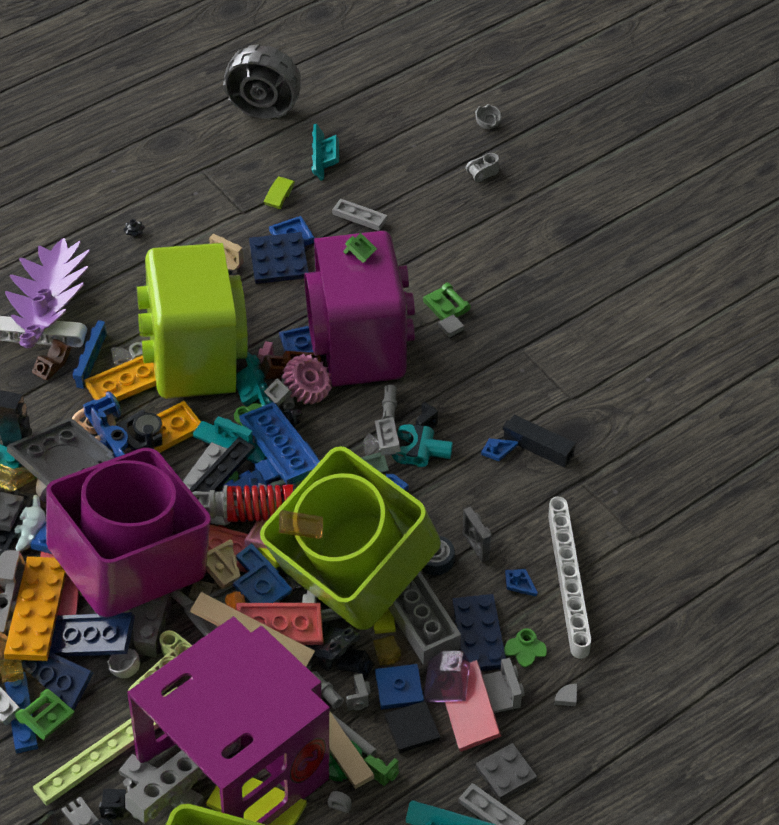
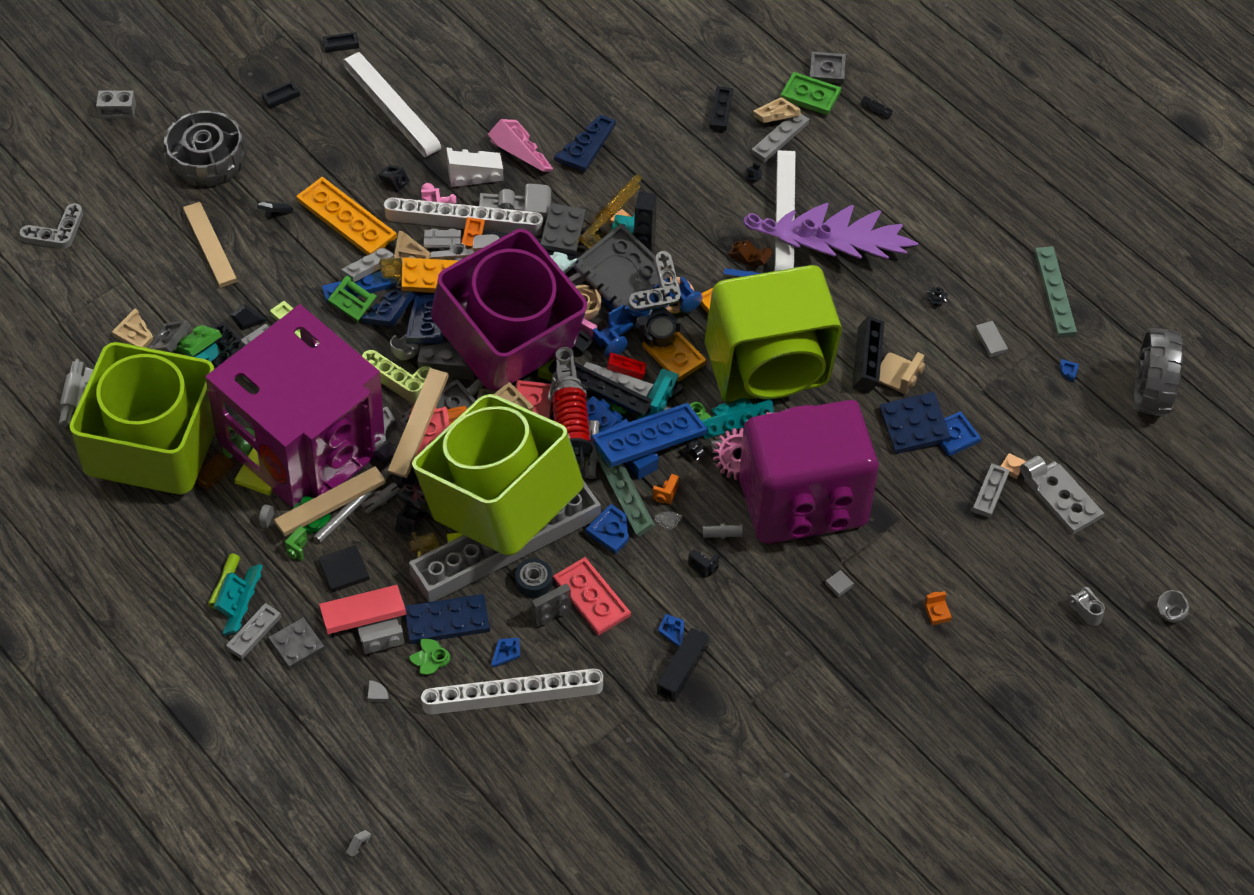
camera: 85 degrees right, 5 degrees up
lime slope [264,176,295,209] -> none
light grey plate [264,378,292,406] -> none
clear orange tile [279,510,323,539] -> none
teal bracket [312,123,339,181] -> none
bright green bracket [343,233,377,263] -> none
light grey bracket [346,674,371,711] -> none
light grey plate [375,417,401,456] -> none
blue plate [375,664,424,710] -> none
teal connector [392,425,453,467] -> none
bright green plate [423,282,471,321] -> none
clear purple slope [423,651,470,702] -> none
none -> light grey tile [346,830,371,857]
none -> coral tile [553,557,631,636]
none -> red plate [607,352,646,380]
none -> light grey beam [627,251,681,311]
none -> orange bracket [652,474,679,505]
none -> orange bracket [924,591,952,625]
none -> light grey tile [975,321,1008,357]
none -> light nougat plate [1001,453,1026,479]
none -> light grey hinge [1020,456,1104,535]
none -> sand green plate [1035,246,1077,338]
none -> blue tile [1059,359,1079,382]

